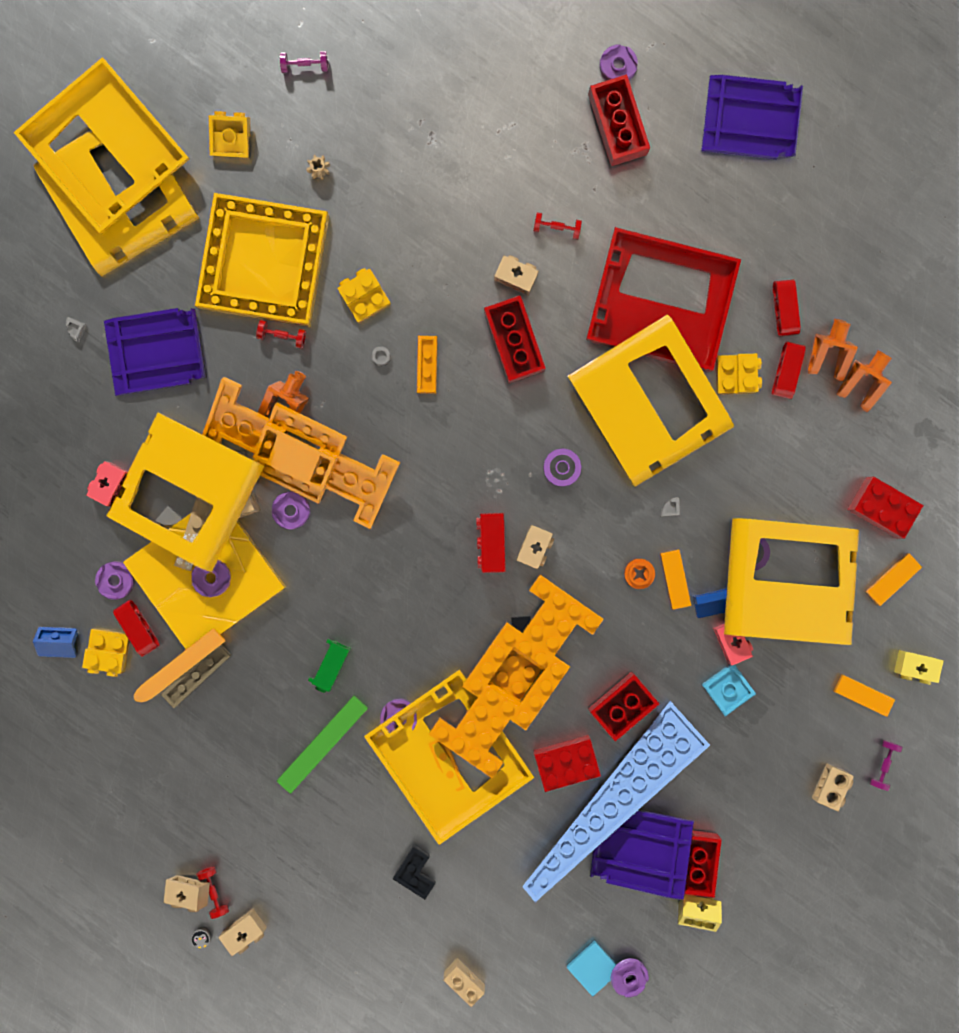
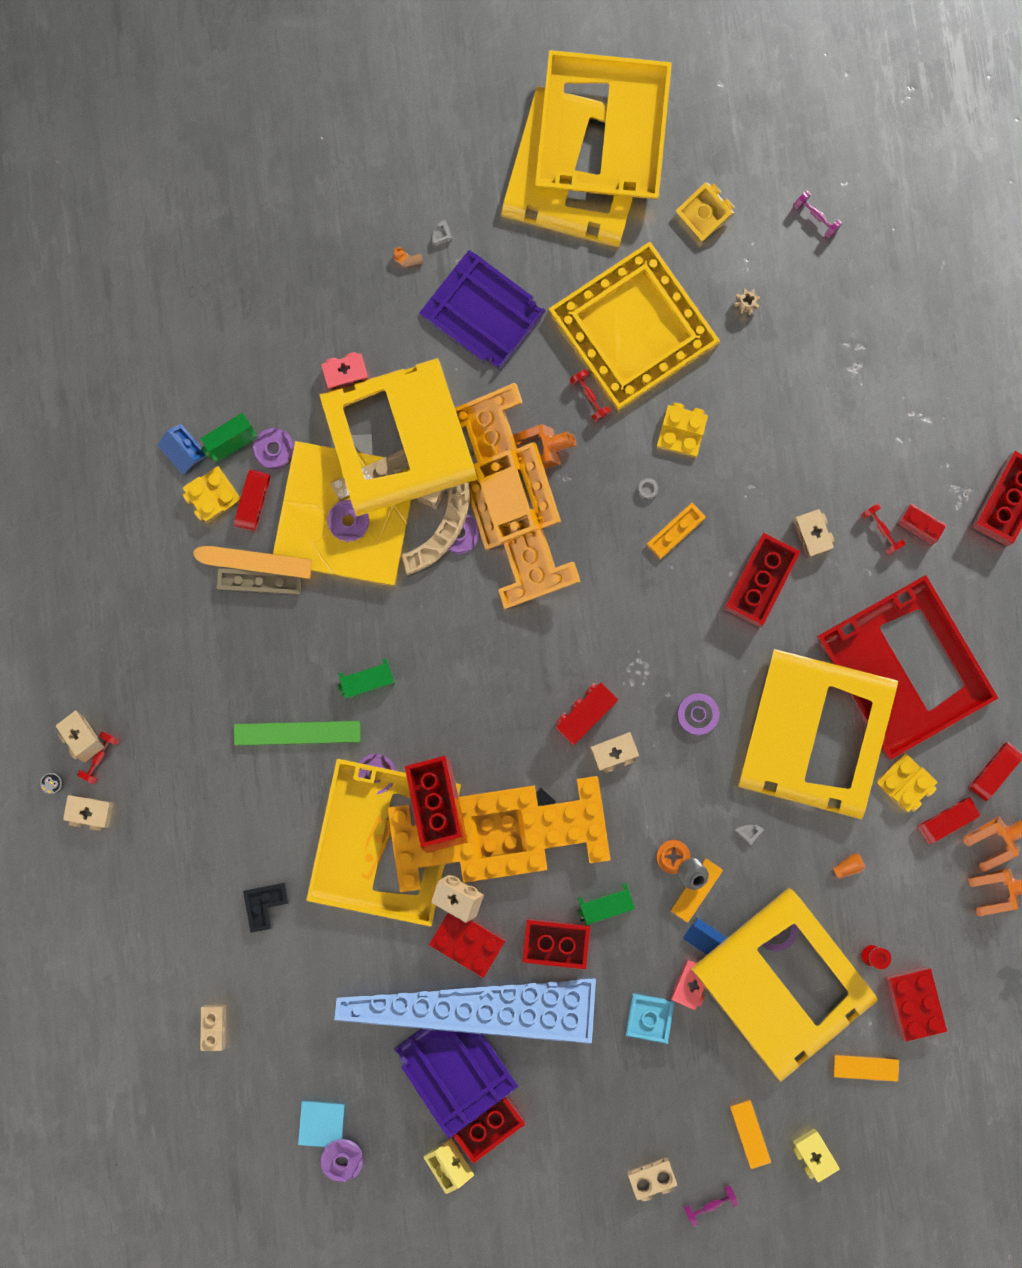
camera: 45 degrees right, 5 degrees down
none -> green brick [200,412,258,463]
none -> arm [393,247,423,267]
none -> tan tile [401,482,470,576]
none -> red brick [404,756,468,853]
none -> tan brick [431,875,484,922]
none -> green brick [577,883,635,925]
none -> dark grey head [678,858,709,890]
none -> orange cone [833,853,866,879]
none -> red wheel [861,945,892,970]
none -> red brick [896,503,947,545]

